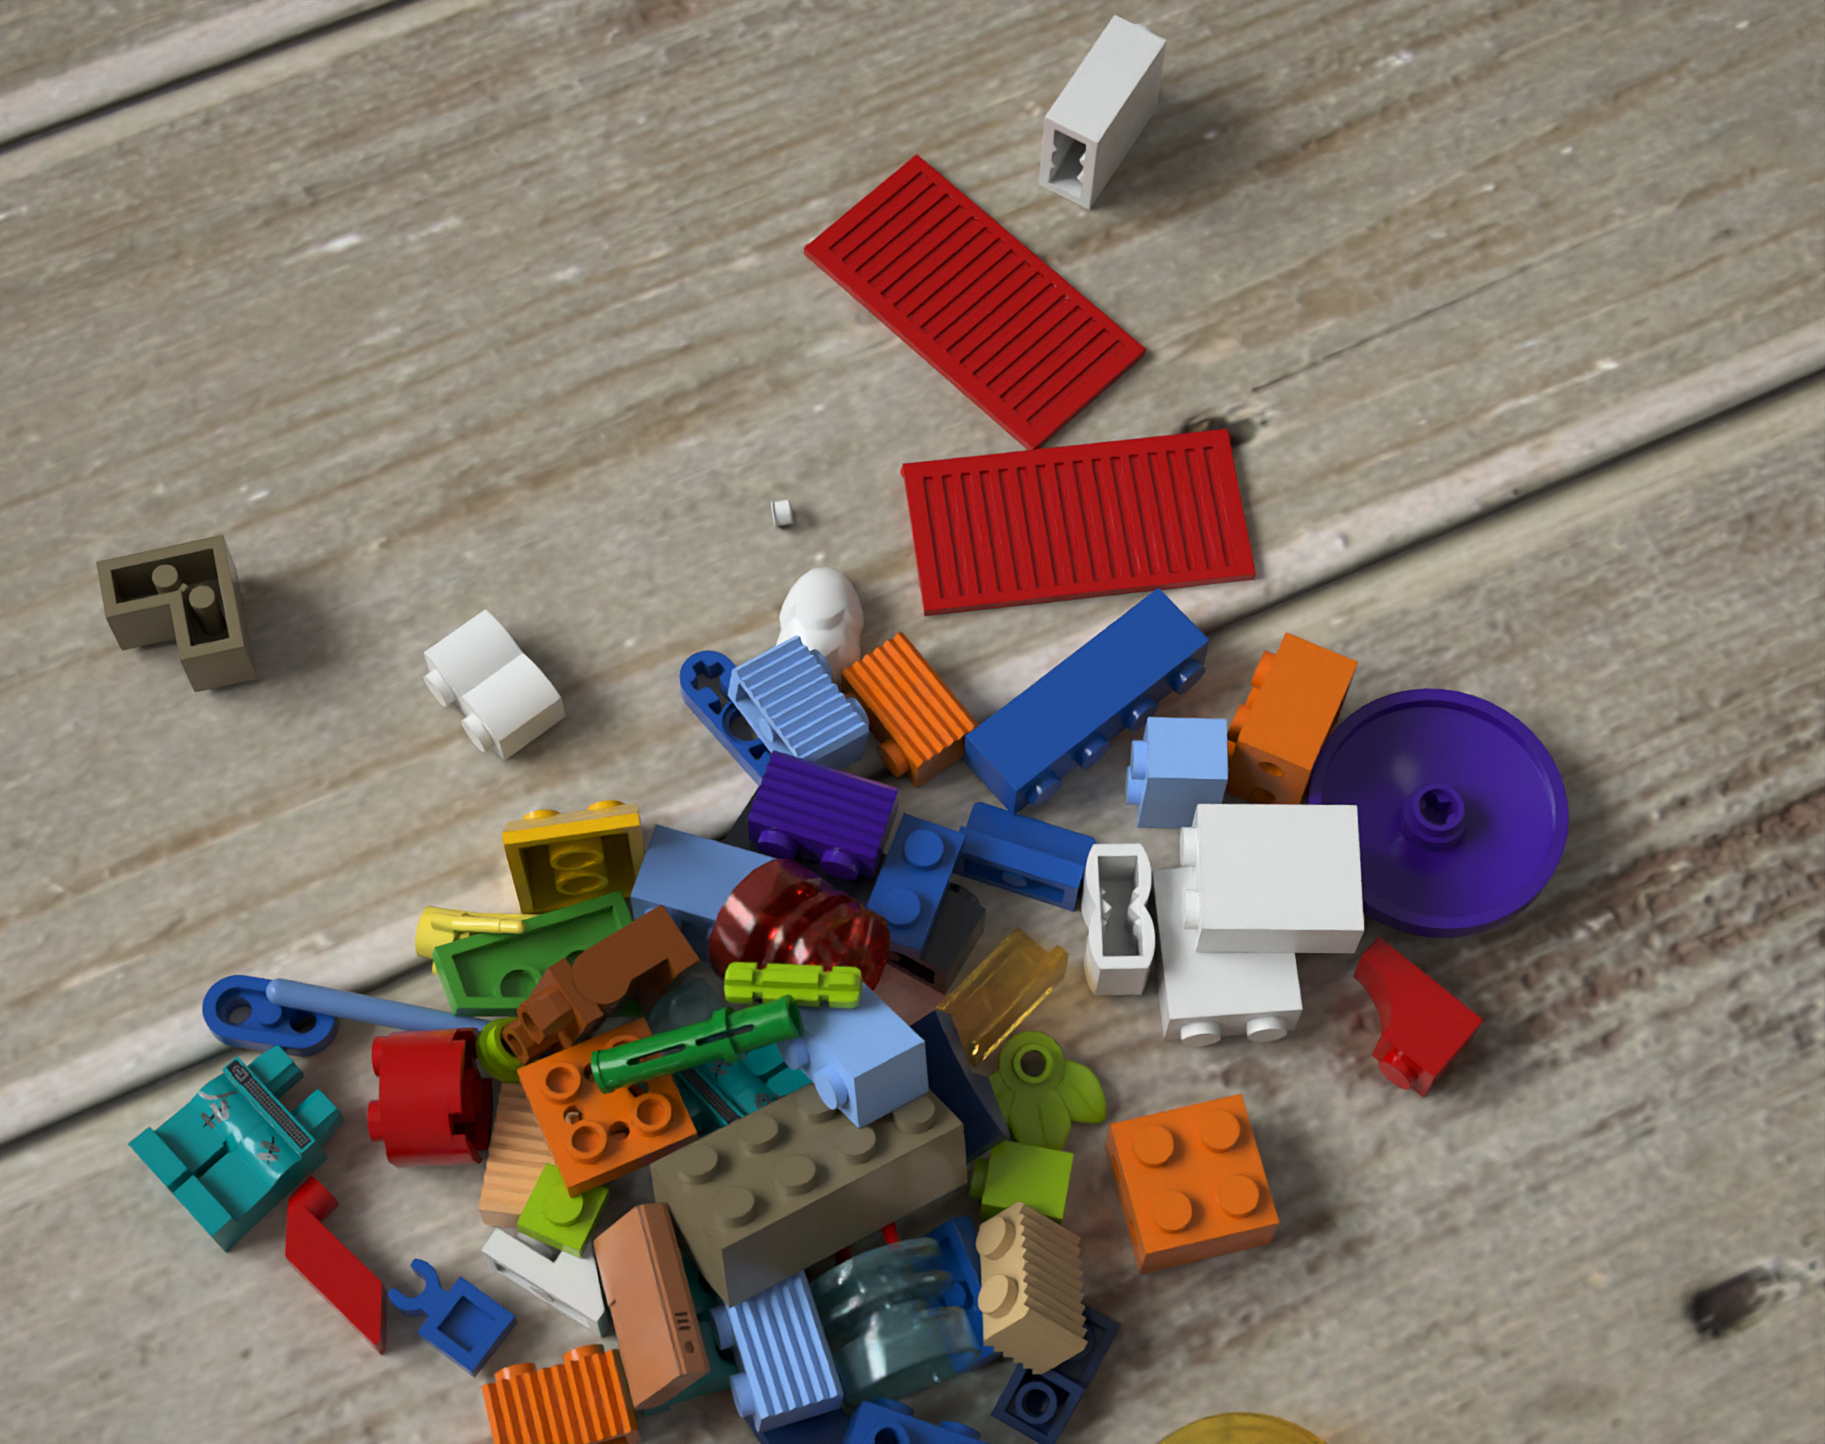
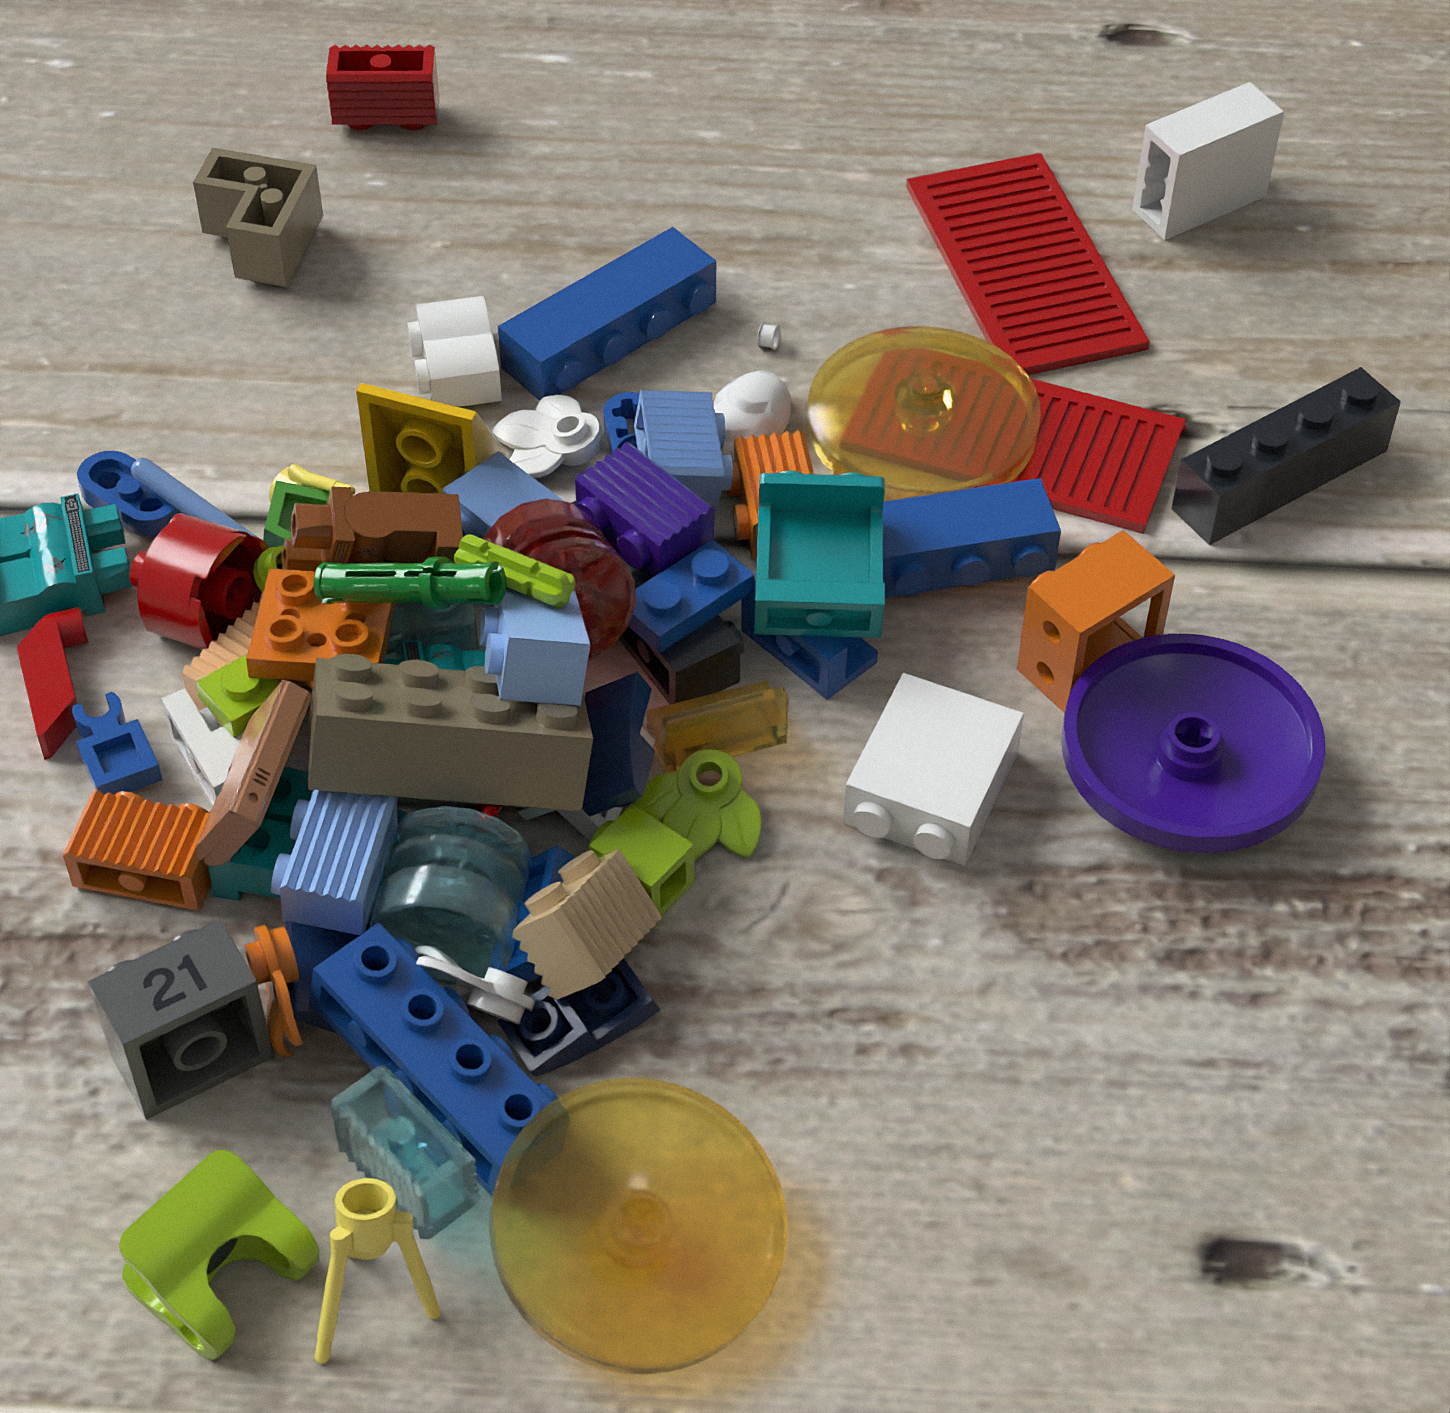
camera: 30 degrees right, 15 degrees down
white brick [1081,843,1155,996] -> none
orange piece [1104,1093,1280,1275] -> none
light blue brick [1125,717,1228,829] -> none
white brick [1180,804,1364,953] -> none
red arch [1353,936,1484,1097] -> none
none -> red brick [326,44,440,130]
none -> white plate [415,946,535,1025]
none -> white plate [492,395,602,478]
none -> blue brick [498,227,716,401]
none -> teal panel [754,471,885,638]
none -> clear yellow dish [807,326,1041,501]
none -> black brick [1171,367,1401,545]

